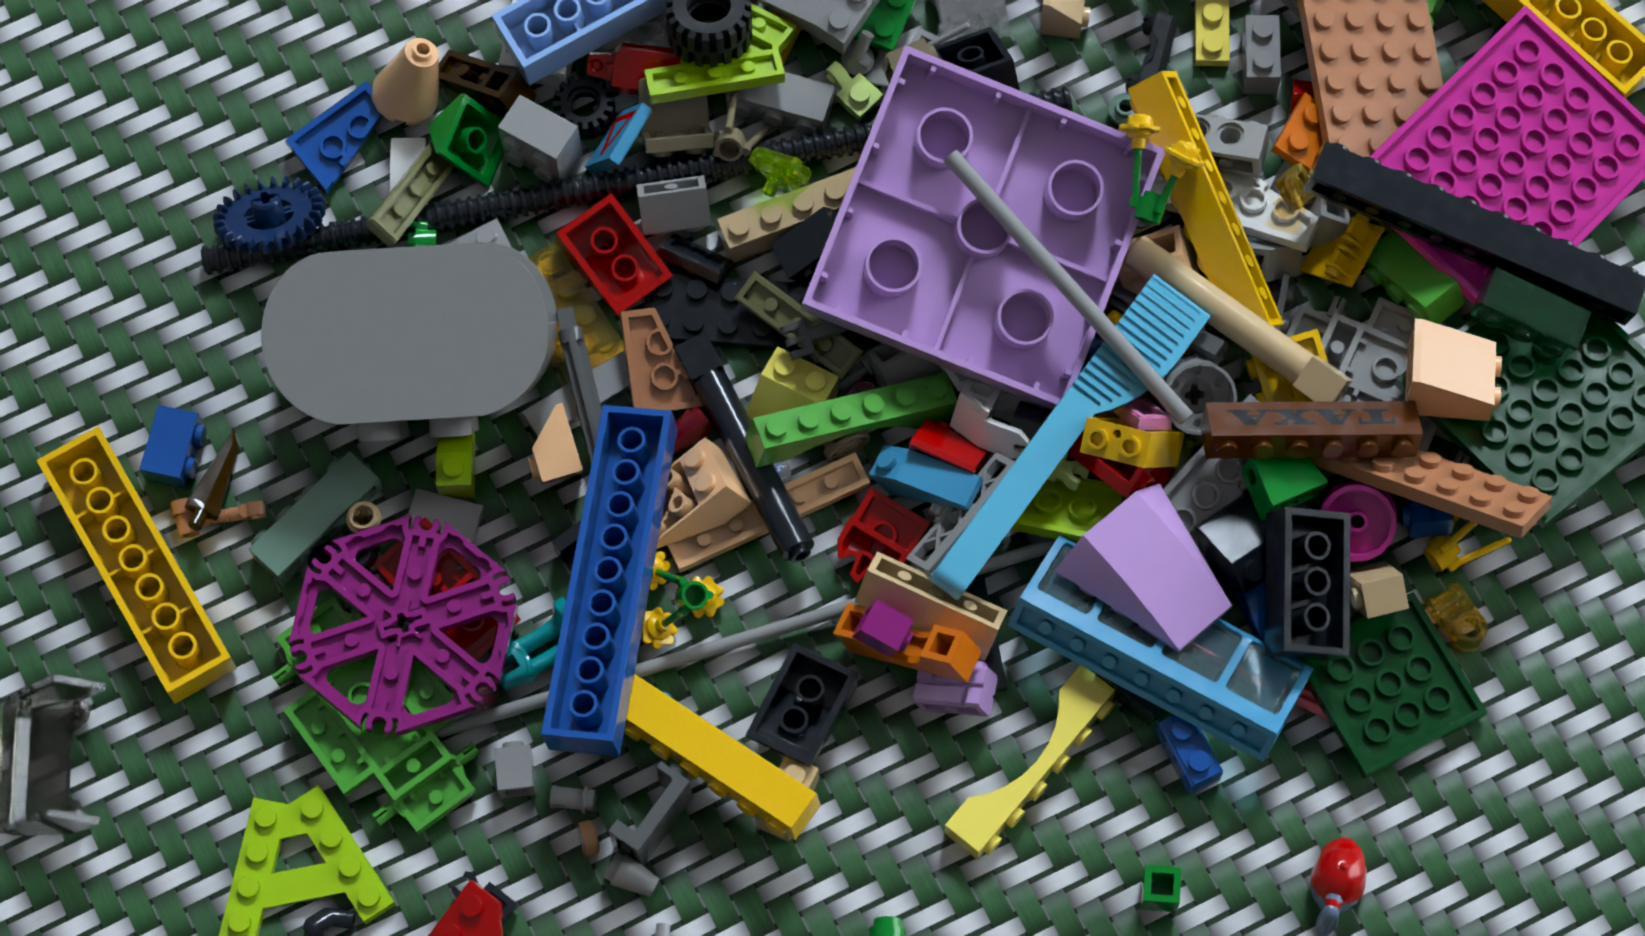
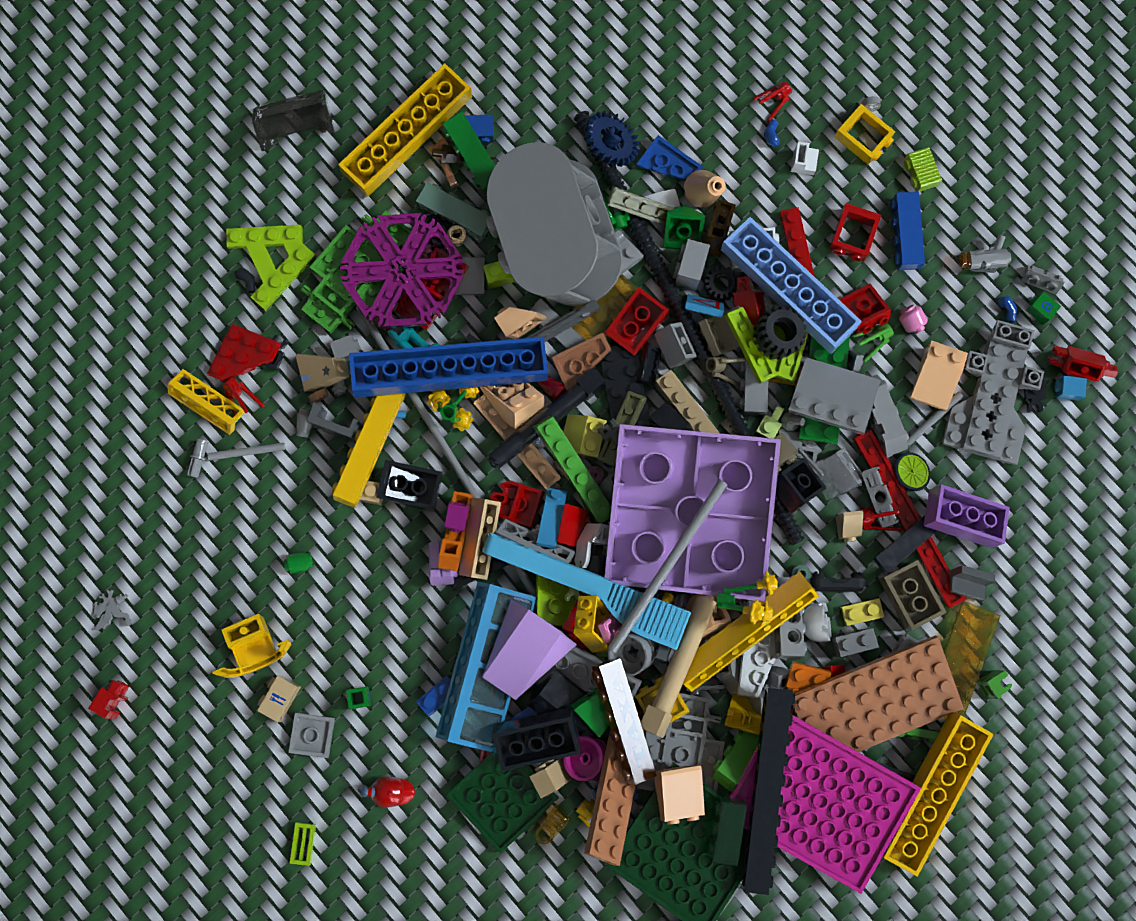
camera: 70 degrees right, 10 degrees up
clear neon green piece [748,147,812,198] -> none
light yellow arch [944,665,1115,860] -> none
clear yellow plate [1274,163,1314,212] -> none
none -> tan slope [296,354,350,392]
none -> green brick [442,112,495,189]
none -> white cylinder [802,602,831,642]

